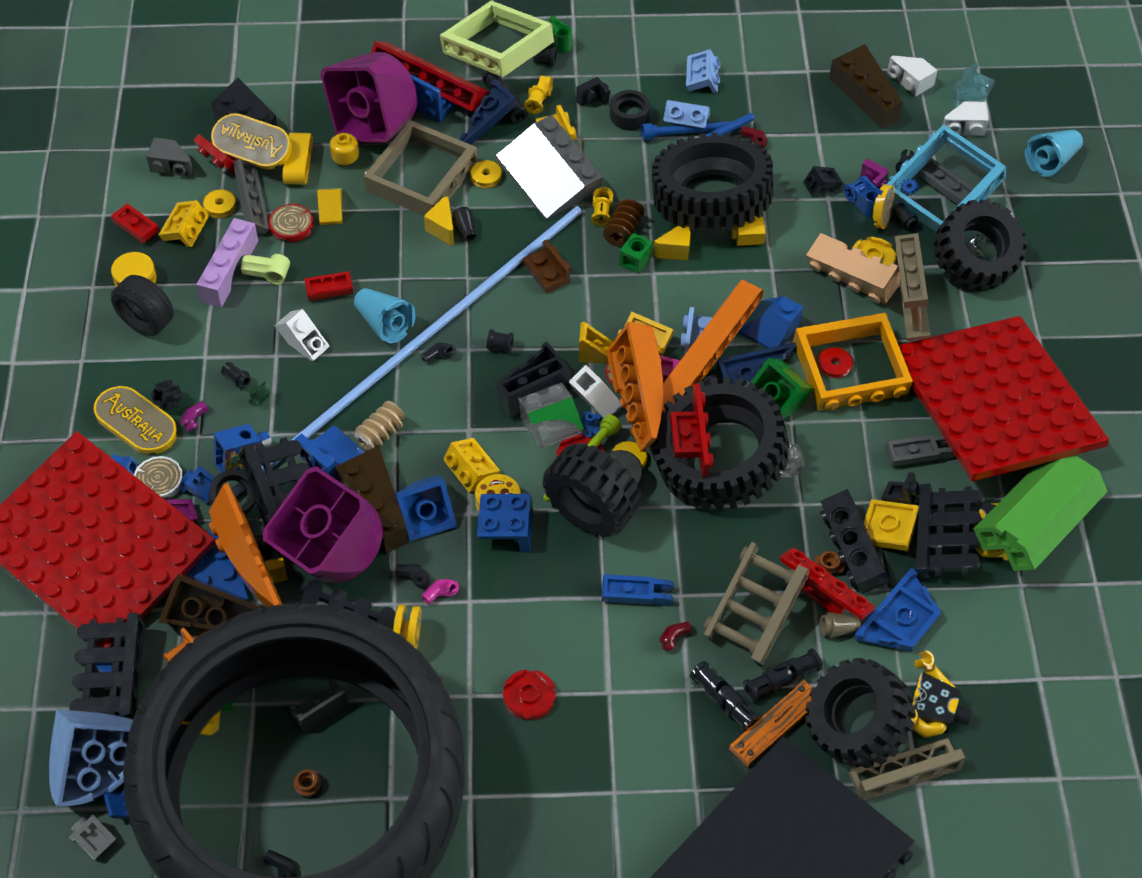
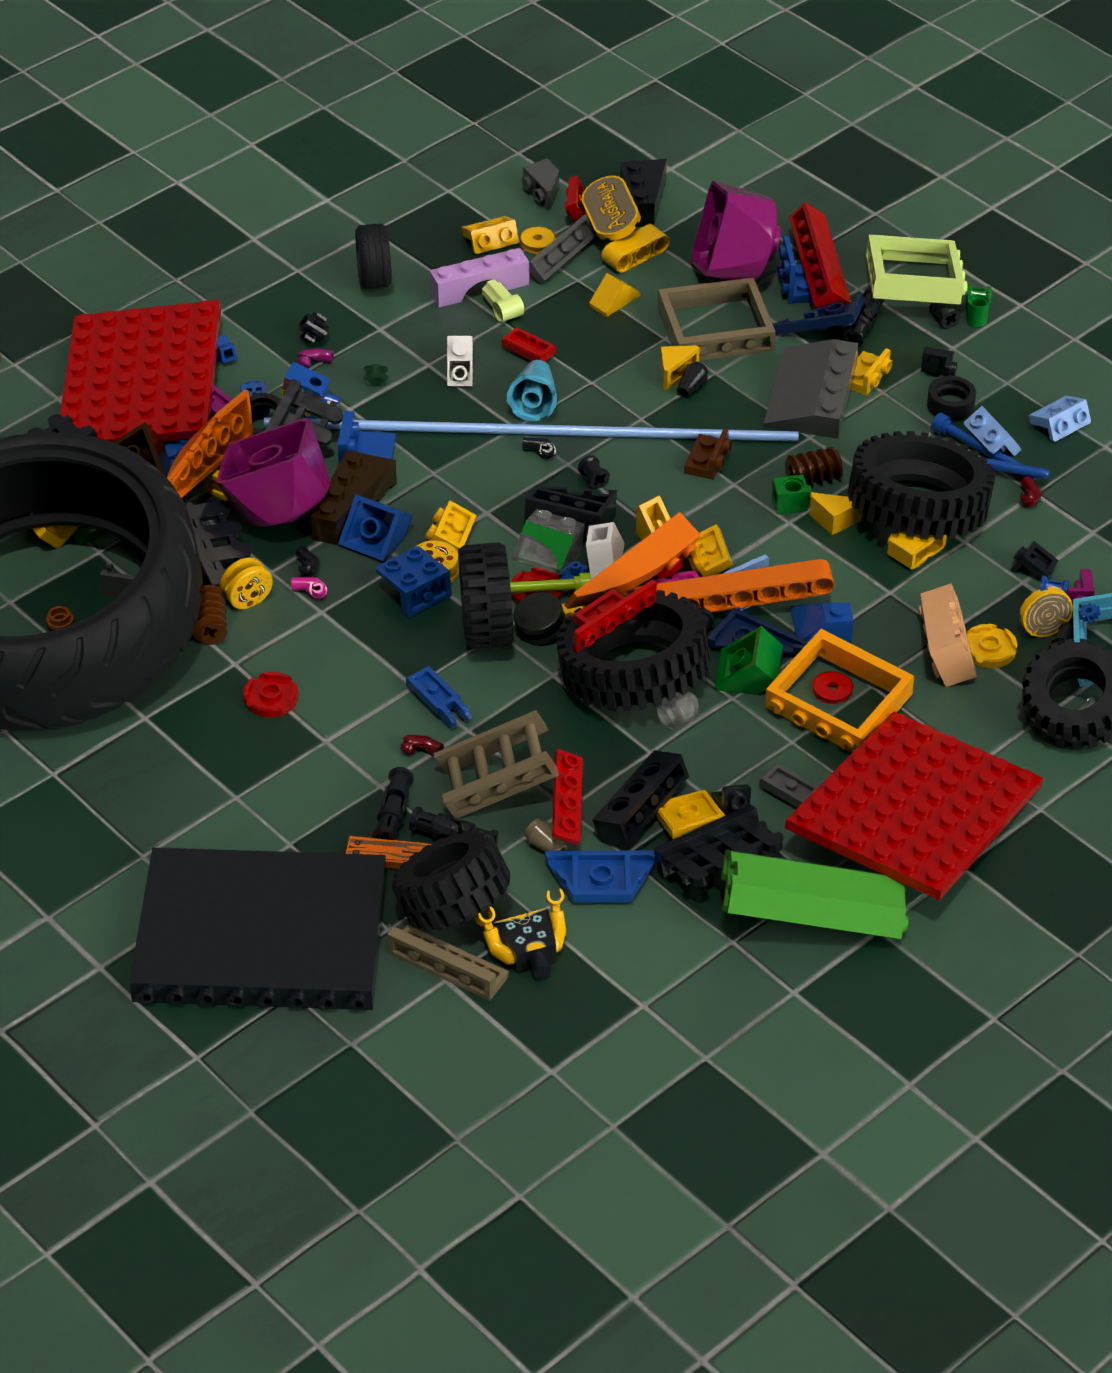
camera: 50 degrees right, 10 degrees down
tile [94,386,177,455] -> none
red plate [111,203,159,244] -> none
yellow head [111,252,157,287] -> none
dark tan tile [134,456,183,499] -> none
black pin [221,362,251,388] -> none
tile [268,204,314,242] -> none
yellow head [330,133,359,166] -> none
tan piece [353,401,405,451] -> none
yellow piece [470,160,502,188] -> none
yellow connector [524,76,553,114] -> none
yellow connector [591,187,613,227] -> none
dark orange plate [814,551,844,574] -> none
dark tan fence [895,233,931,341] -> none

